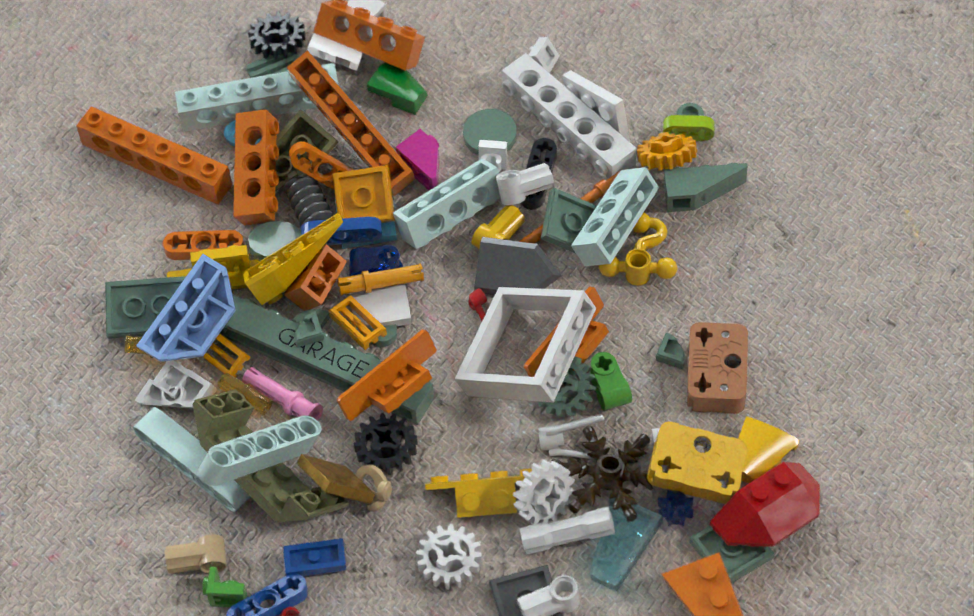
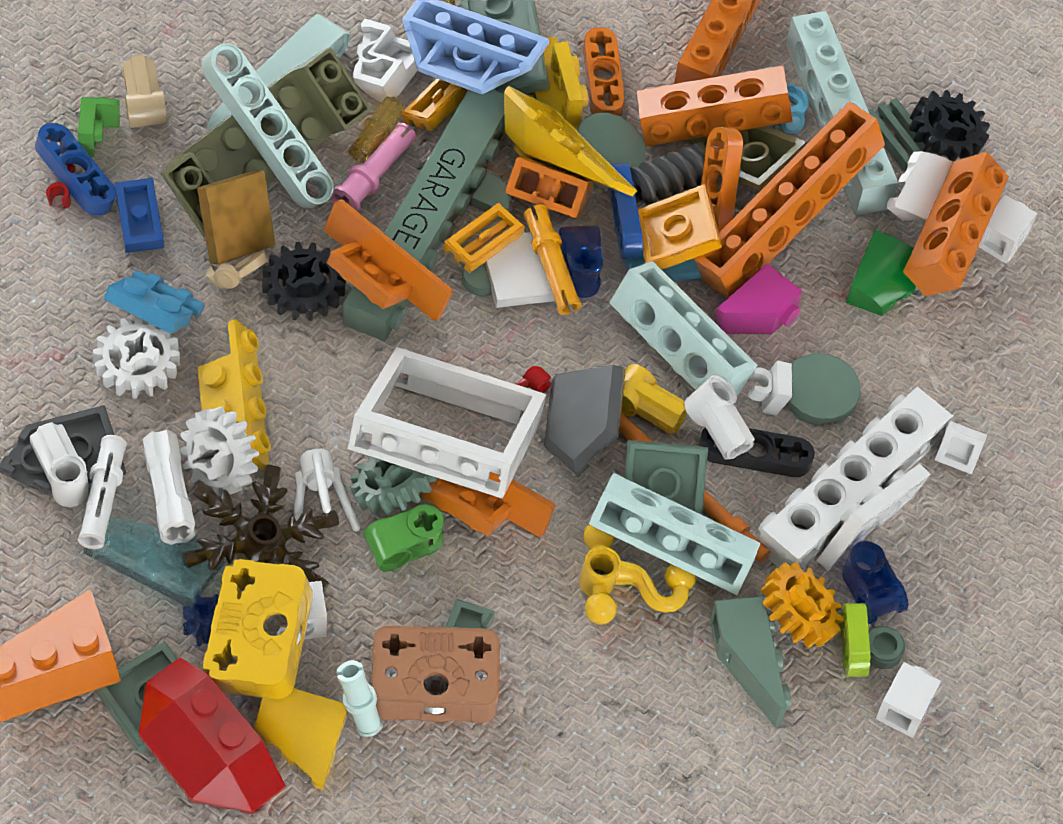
camera: 75 degrees right, 0 degrees up
sand green tile [294,311,324,348] -> none
none -> white pin [78,435,127,549]
none -> dark azure plate [104,270,205,334]
none -> light aqua pin [337,661,383,737]
none -> clear blue piece [842,541,909,624]
none -> white brick [876,662,941,738]

